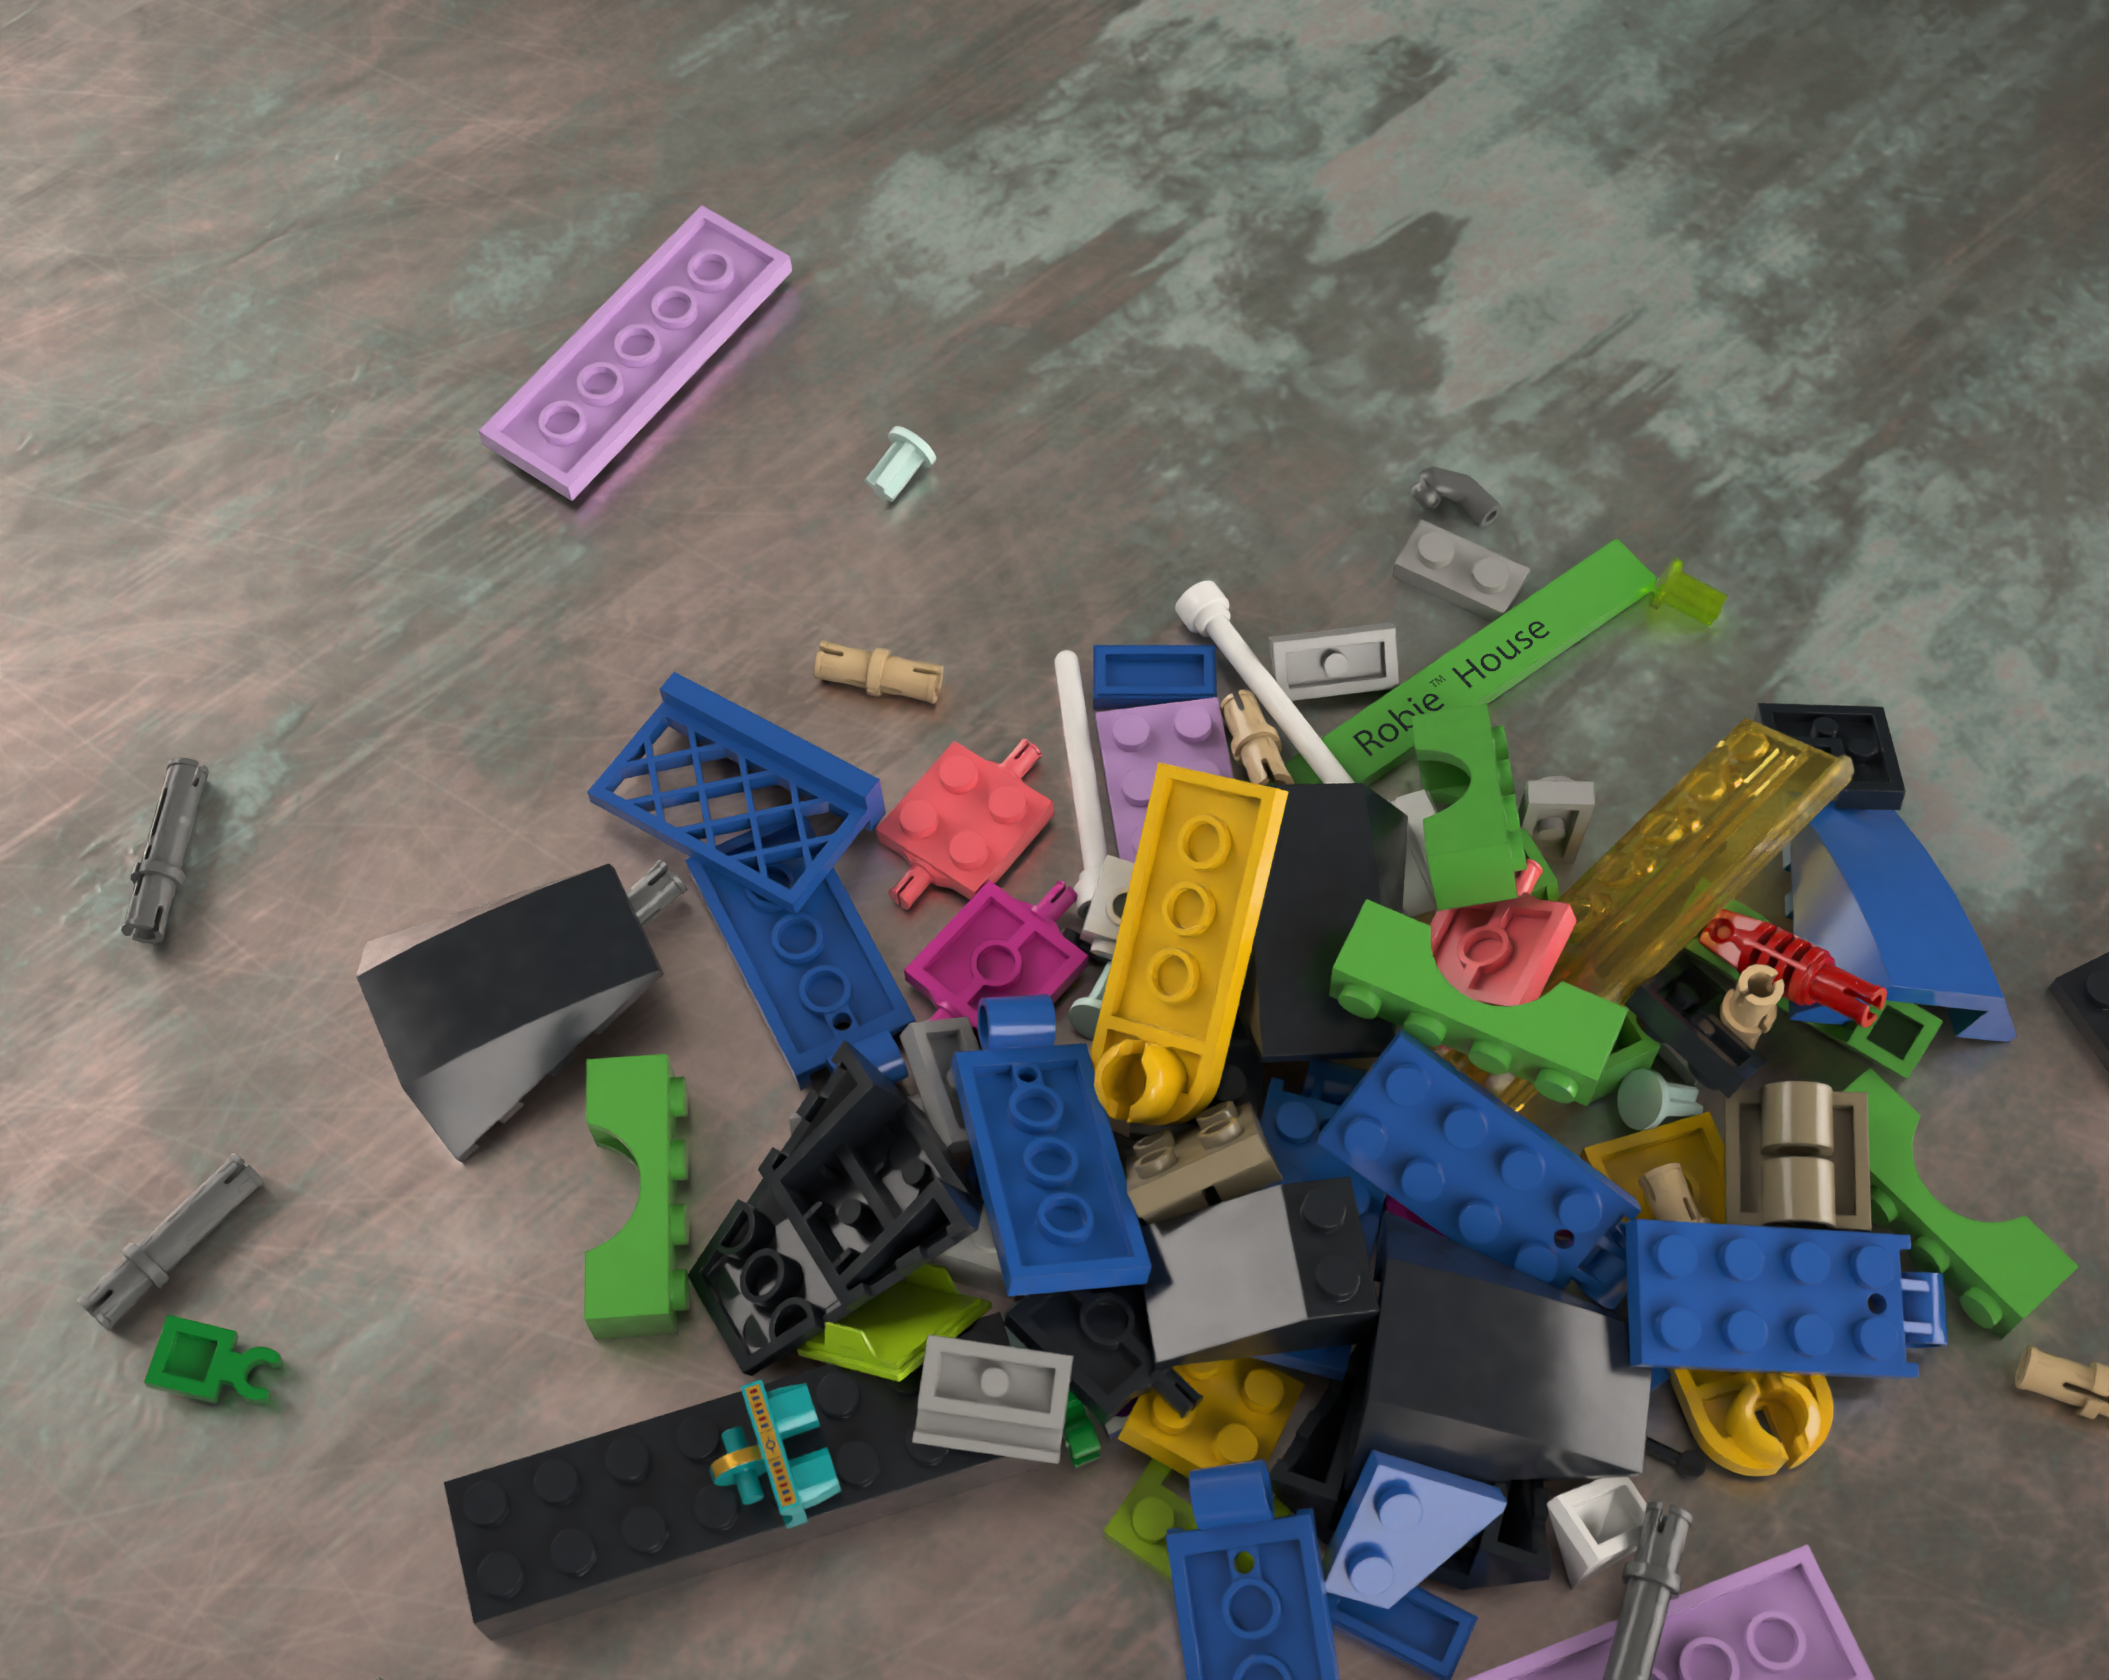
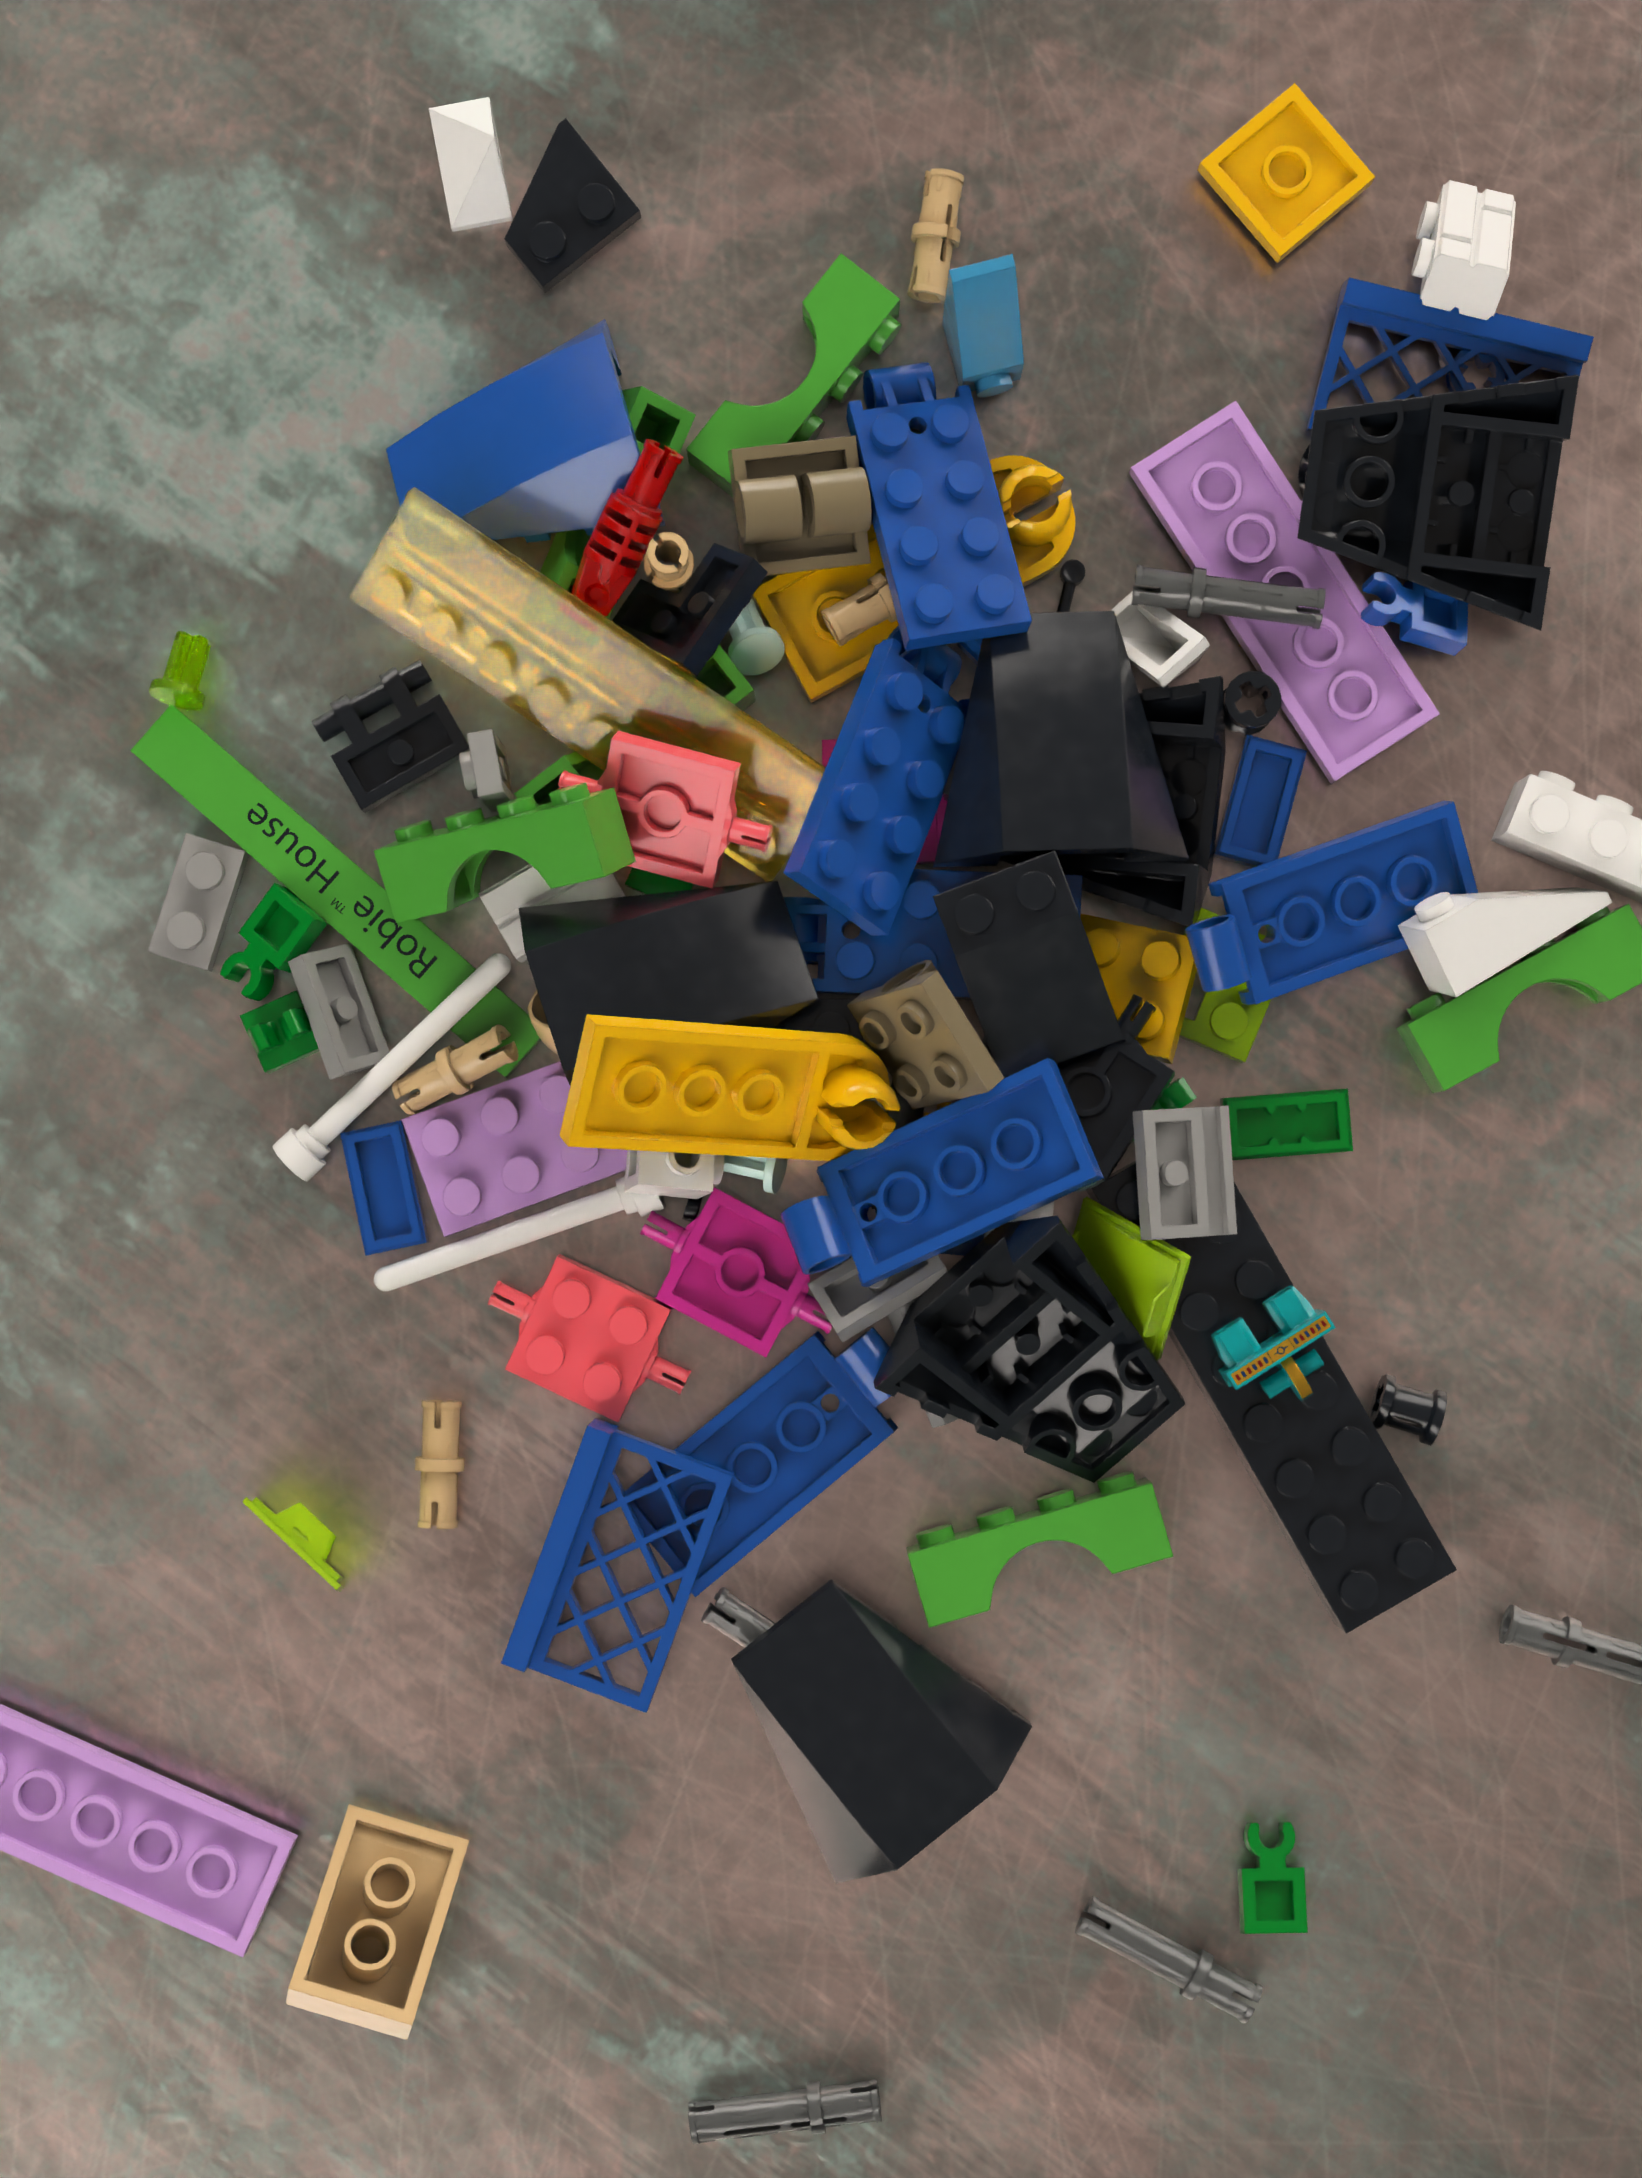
camera: 100 degrees left, 25 degrees up
light aqua piece [864,426,936,502] -> none
wing [1322,1449,1507,1609] -> none
bright green arch [1329,899,1628,1107] -> none
dark grey arm [1410,466,1502,528] -> none
black plate [1753,703,1906,810] -> none
none -> green plate [220,883,328,1001]
none -> green tile [240,990,319,1074]
none -> lime piece [242,1497,344,1592]
none -> tan slope [286,1804,469,2040]
none -> black plate [312,660,470,813]
none -> dark azure slope [942,254,1024,398]
none -> green plate [1220,1088,1353,1160]
none -> black bush [1224,671,1281,736]
none -> black bush [1369,1374,1447,1446]

